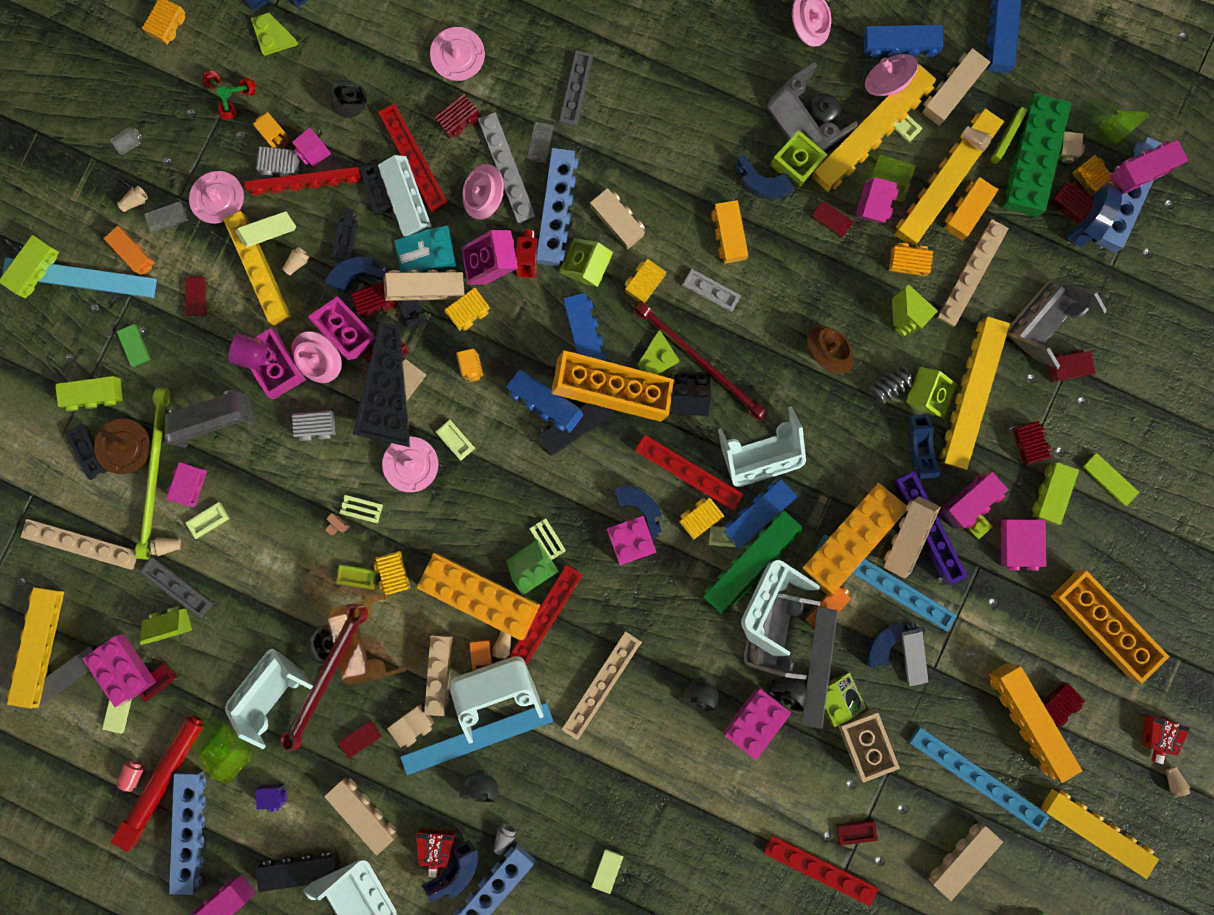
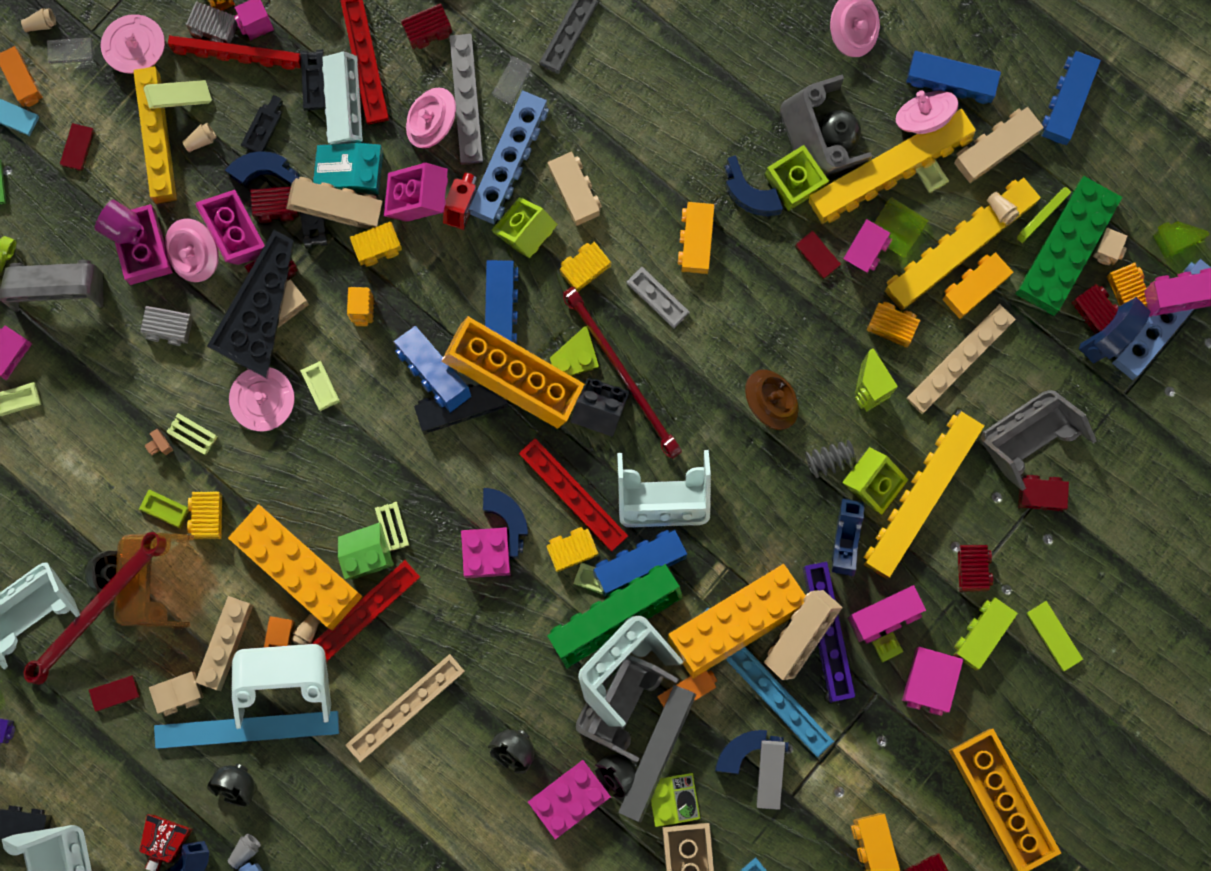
camera: 15 degrees right, 5 degrees down
tan brick [324,777,397,856] -> none

